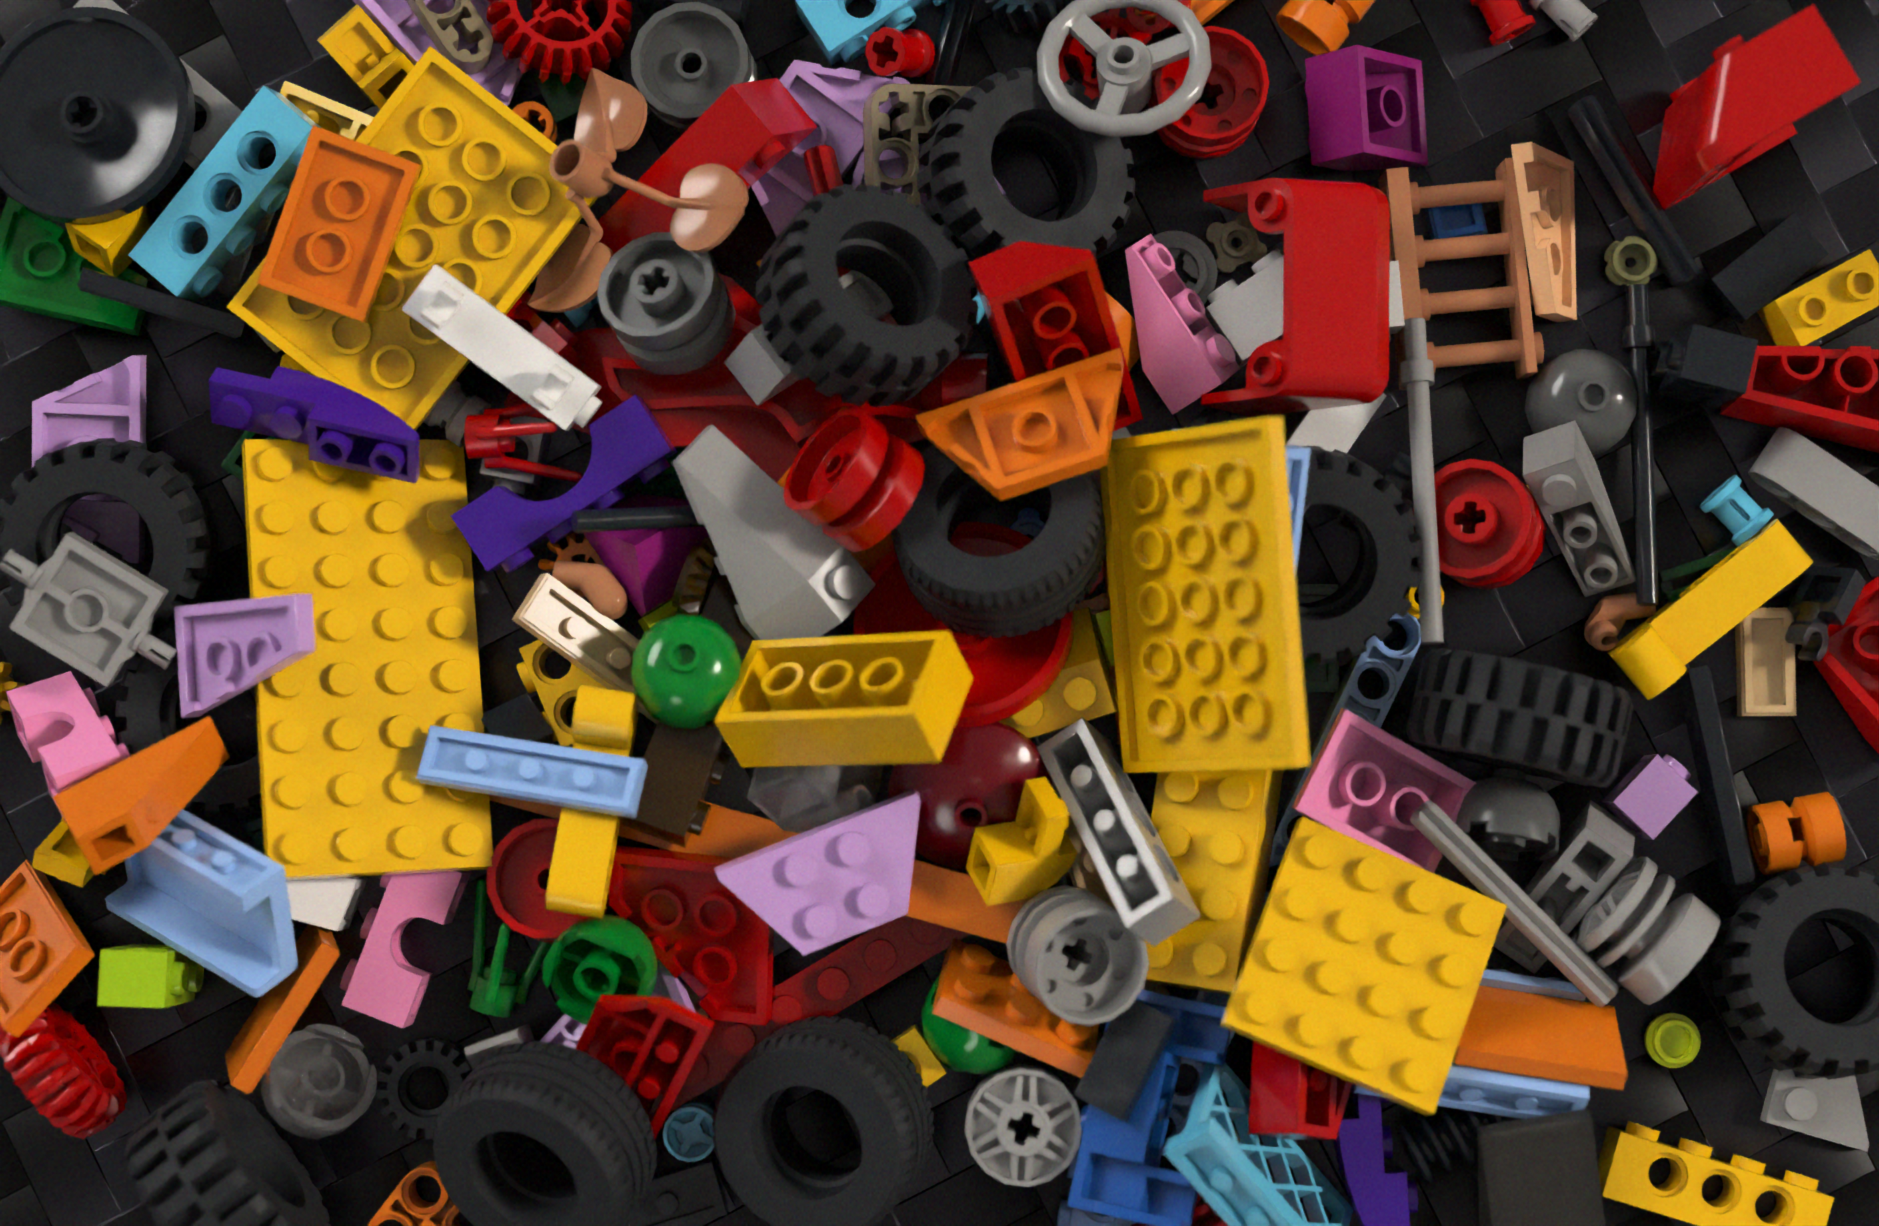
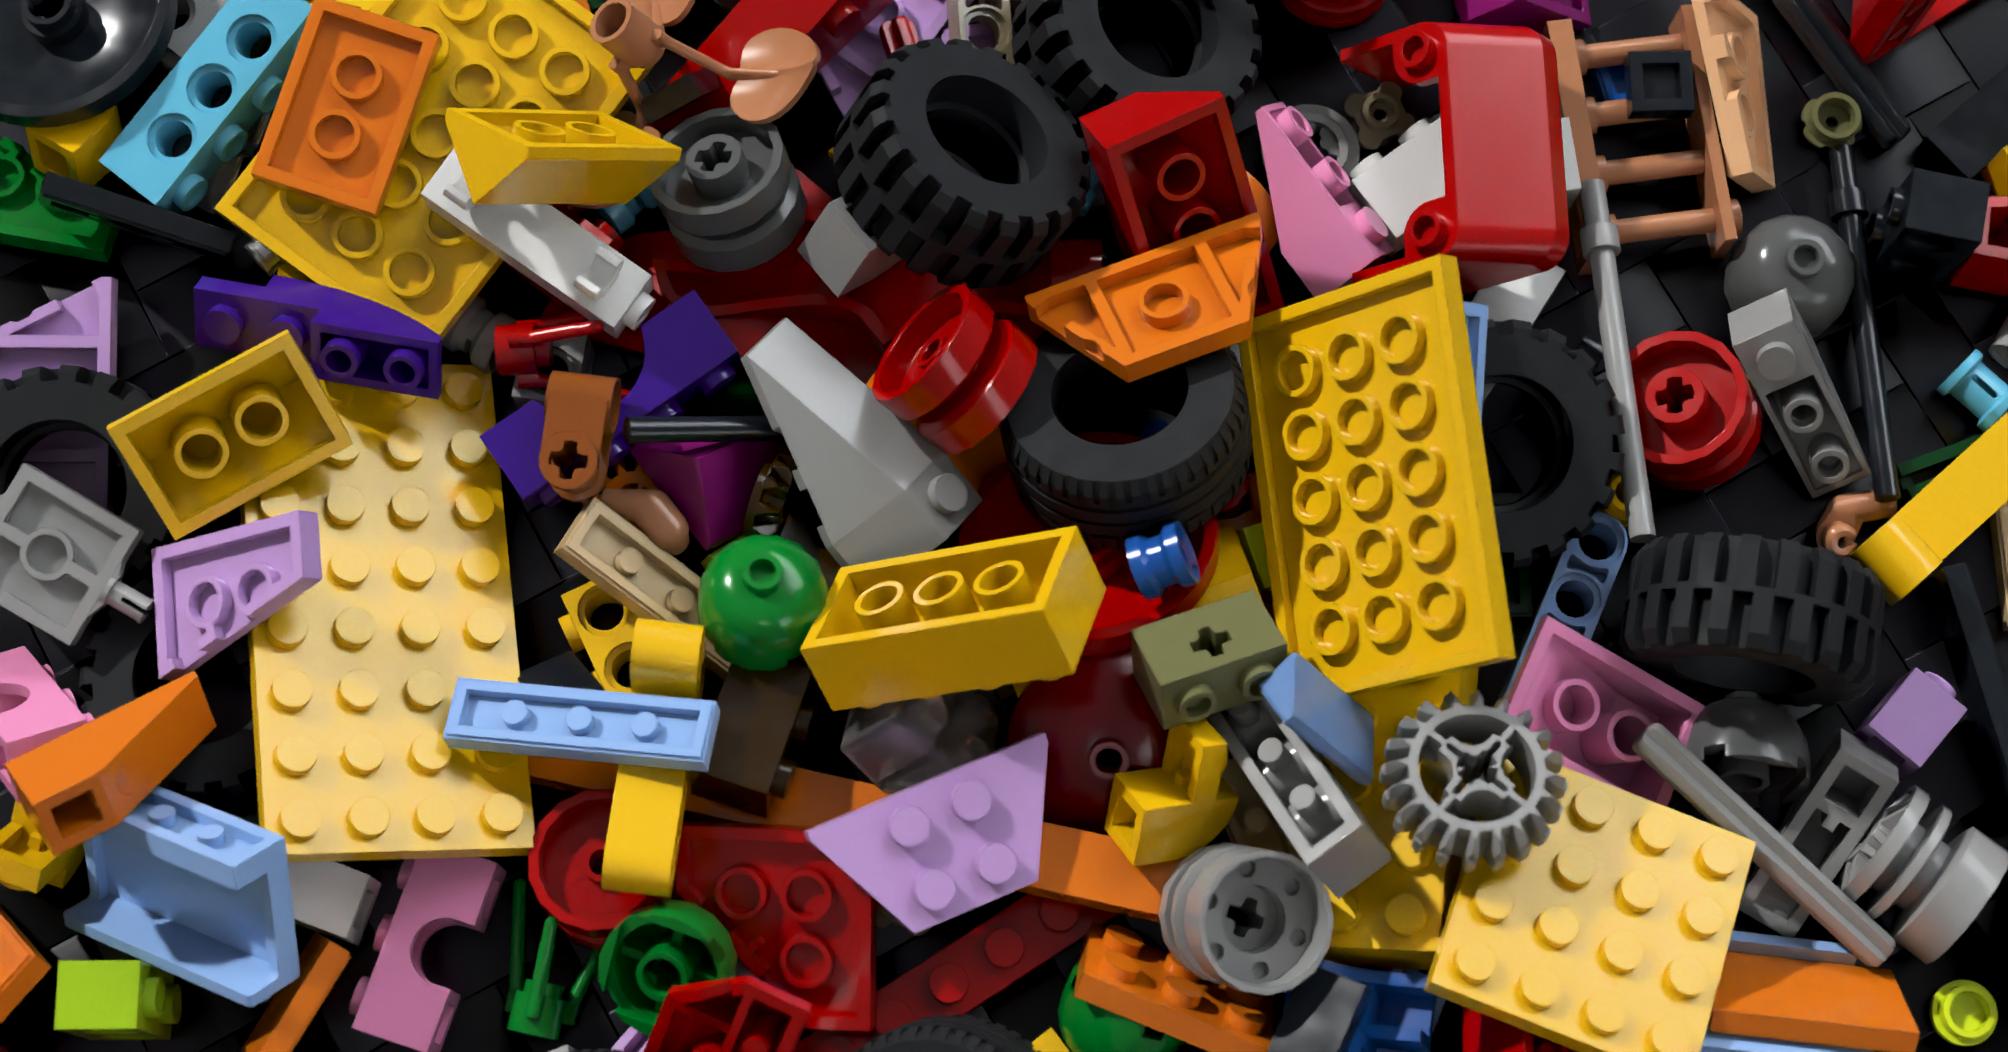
camera: 10 degrees left, 10 degrees down
none -> yellow slope [106,329,353,541]
none -> yellow slope [445,108,682,204]
none -> dark orange piece [539,370,622,503]
none -> black tile [639,68,722,125]
none -> blue wheel [1125,520,1200,601]
none -> olive brick [1130,589,1287,731]
none -> medium blue slope [1260,653,1374,786]
none -> light grey gear [1379,689,1567,874]
none -> black plate [1624,50,1695,119]

